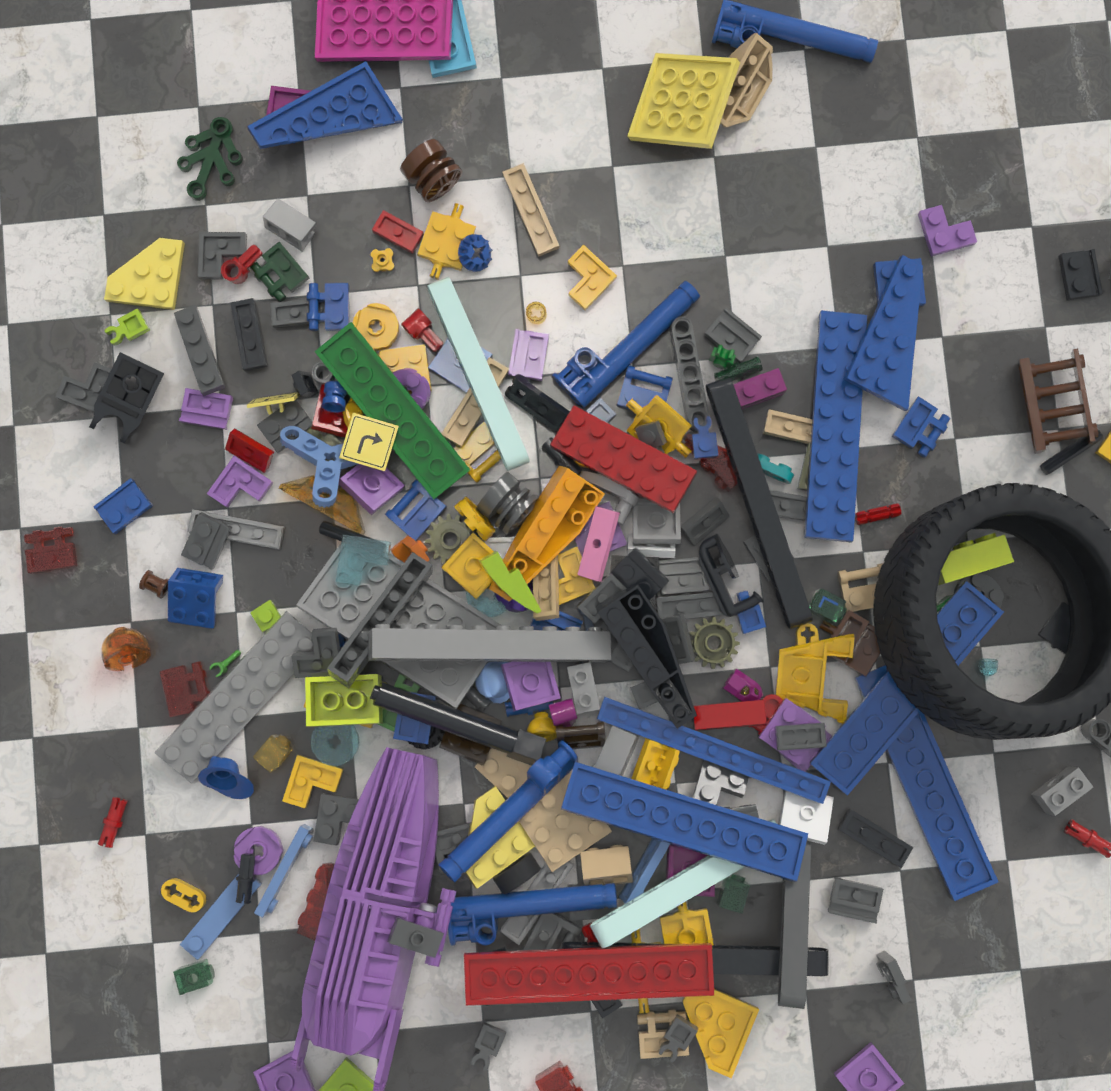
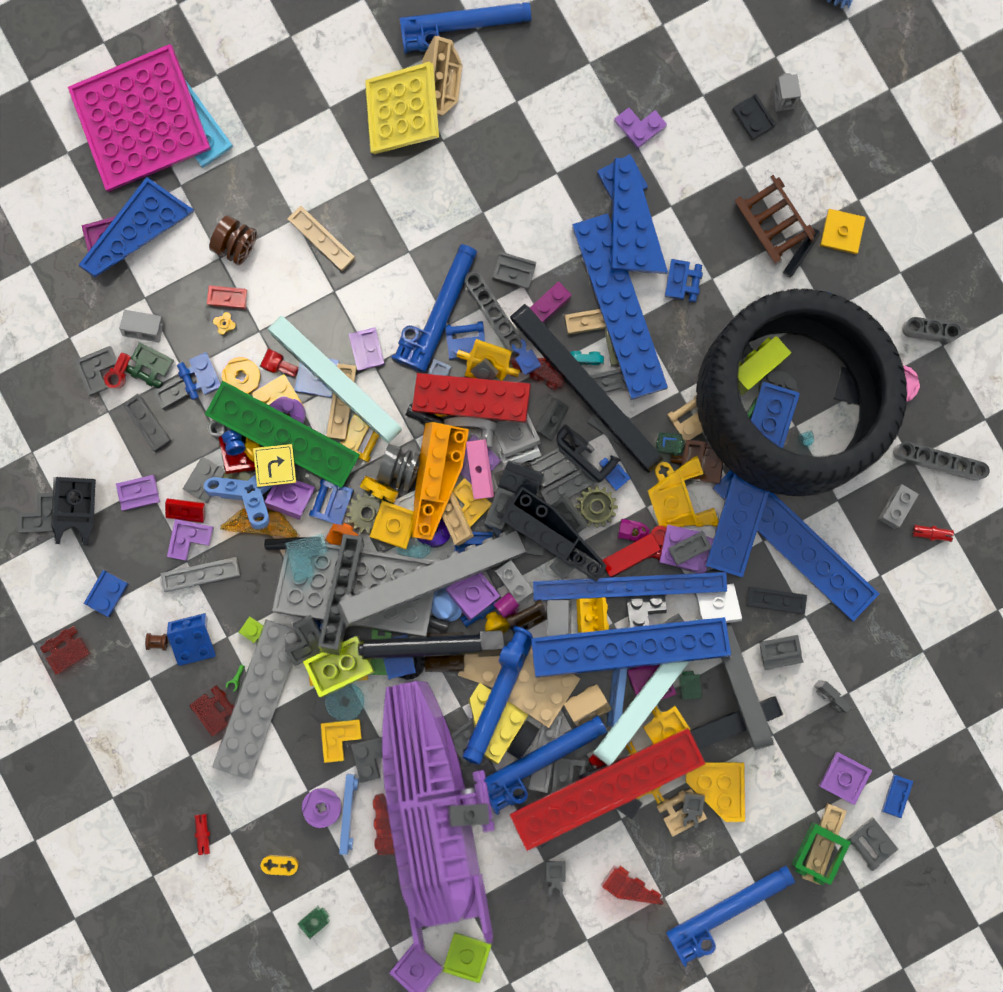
camera: 30 degrees left, 0 degrees up
clear orange cylinder [101,627,151,671] -> none
light yellow plate [104,238,185,310] -> none
lime plate [104,308,151,345] -> none
dark grey plate [174,305,225,396] -> none
dark green plant [177,117,243,201] -> none
medium blue plate [180,874,262,960] -> none
dark grey plate [181,512,232,570] -> none
blue piece [198,756,254,799] -> none
black axle [235,853,256,904] -> none
light yellow piece [247,392,300,415] -> none
clear yellow brick [253,734,294,773] -> none
black plate [291,371,319,397] -> none
yellow plate [417,203,476,280] -> none
blue gear [458,234,493,272] -> none
lime slope [479,551,541,614] -> none
black plate [505,374,570,432] -> none
clear yellow bush [526,301,547,324] -> none
yellow plate [568,245,617,310] -> none
green plate [709,344,736,369] -> none
clear green pin [714,356,763,381] -> none
red axle [855,503,902,525] -> none

